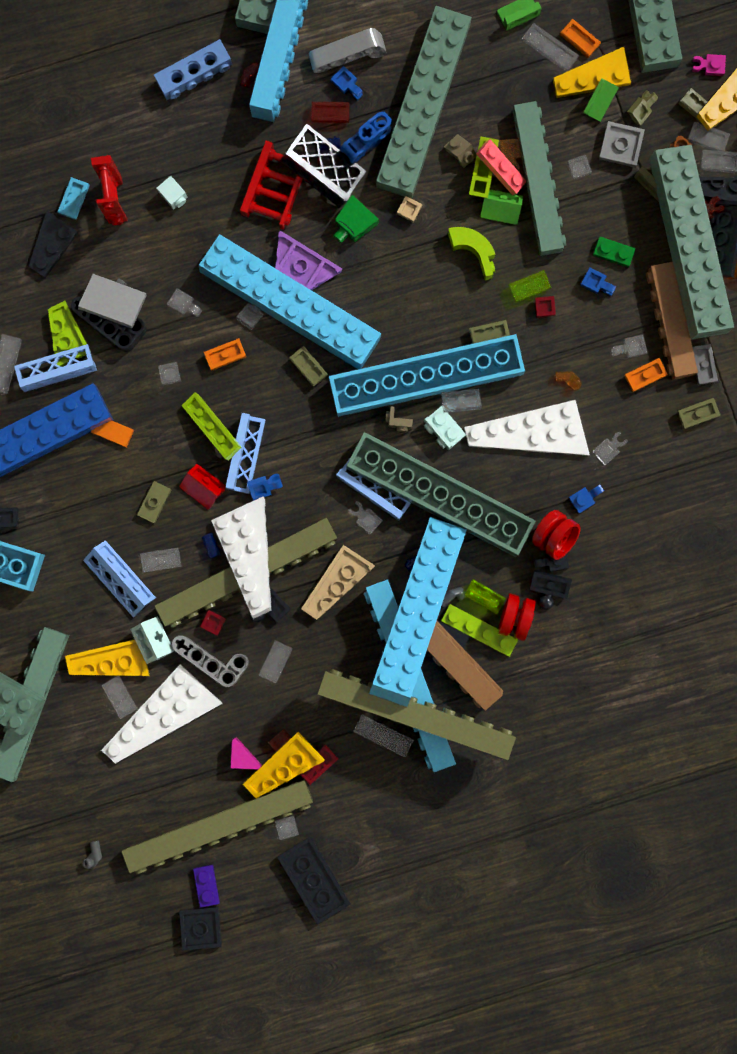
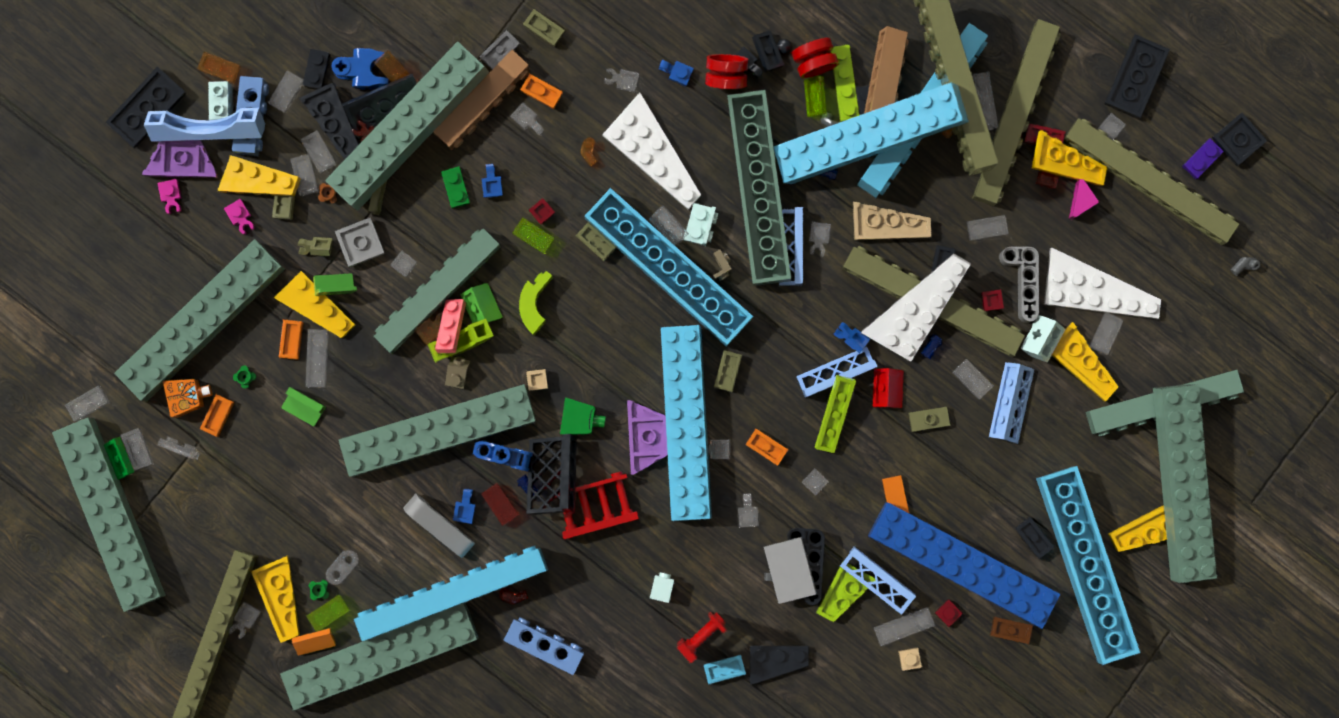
camera: 130 degrees left, 0 degrees up
none -> olive brick [972,19,1061,206]

